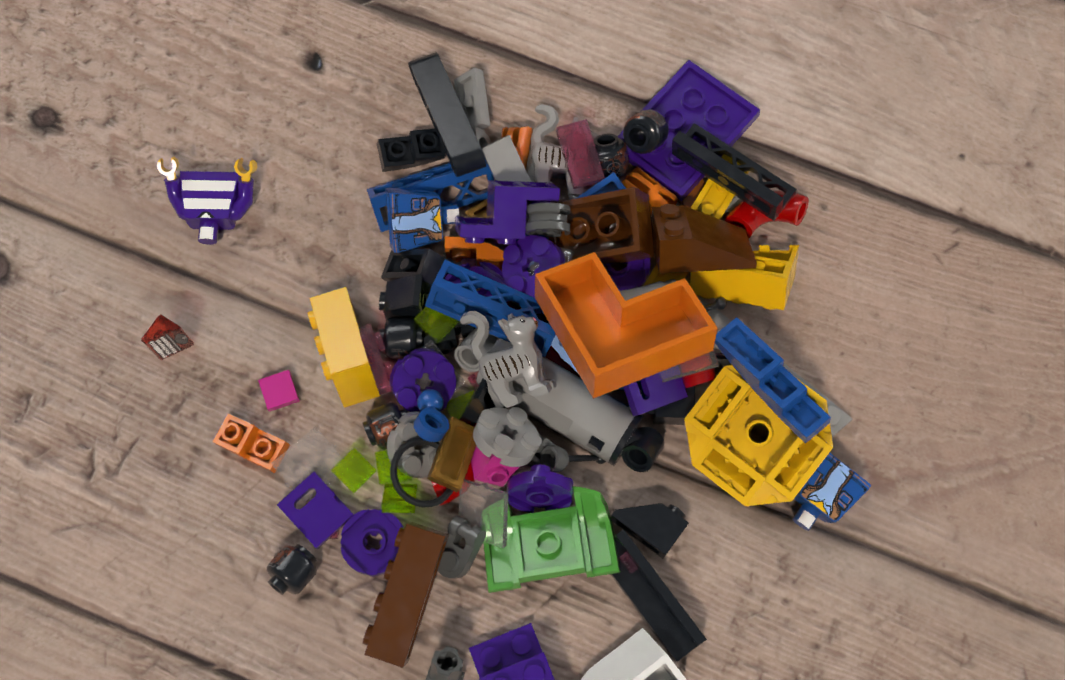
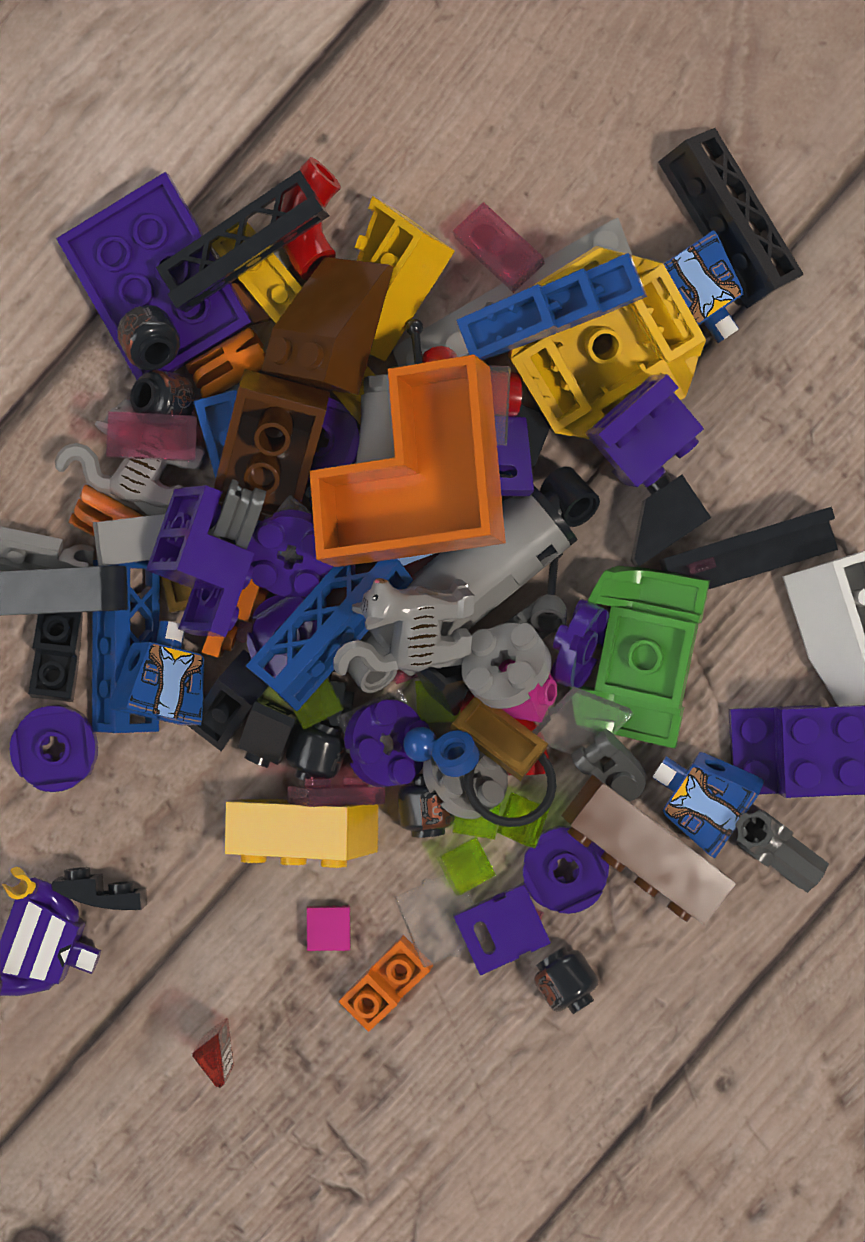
camera: 70 degrees left, 15 degrees up
none -> dark purple plate [9,705,98,792]
none -> black slope [52,867,147,910]
none -> clear pink plate [453,202,545,293]
none -> dark purple bracket [585,374,704,487]
none -> torso [652,752,765,859]
none -> black fence [658,128,804,309]

